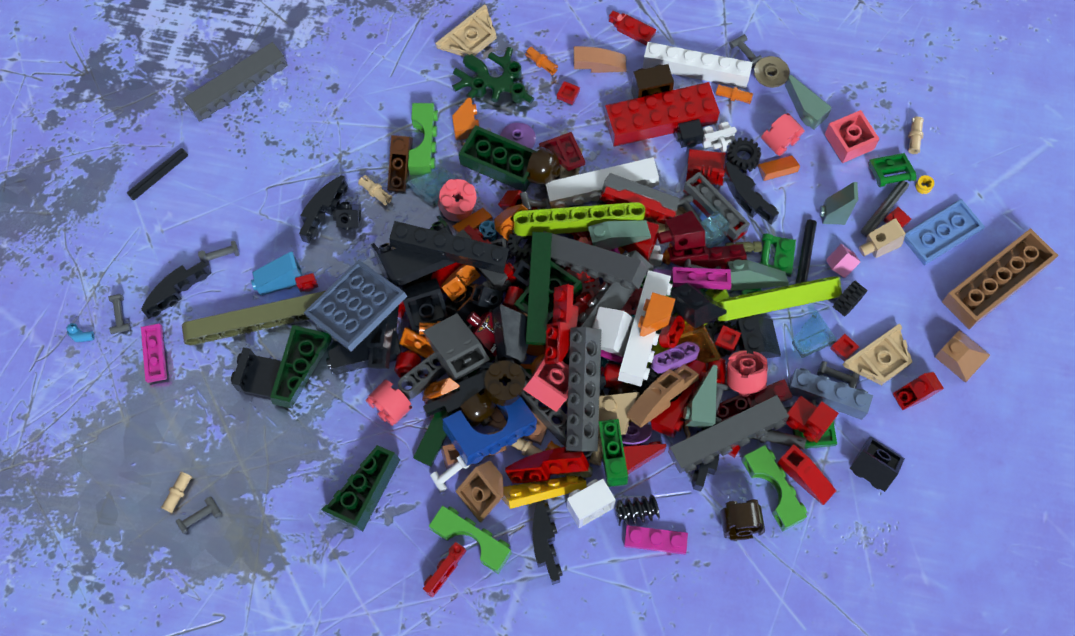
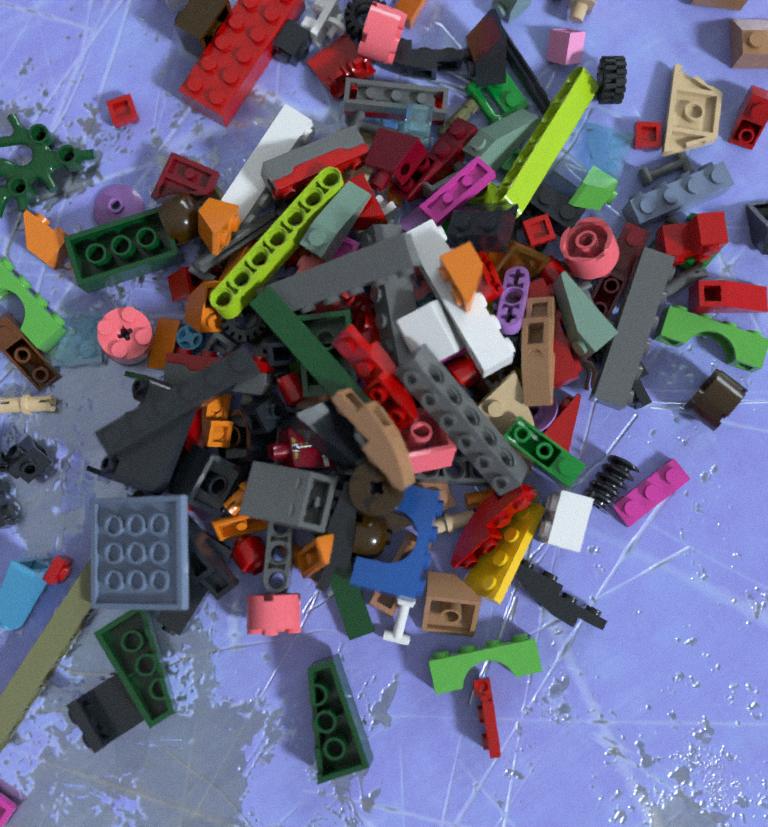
camera: 45 degrees left, 15 degrees up
orange pin [525,46,558,75] -> none
nougat slope [573,46,626,73] -> none
none -> dark grey axle [194,211,278,273]
none -> orange slope [198,198,241,256]
none -> medium nougat slope [331,388,415,491]
none -> coral brick [357,1,408,65]
none -> black slope [462,8,507,88]
none -> bright green slope [569,165,619,211]

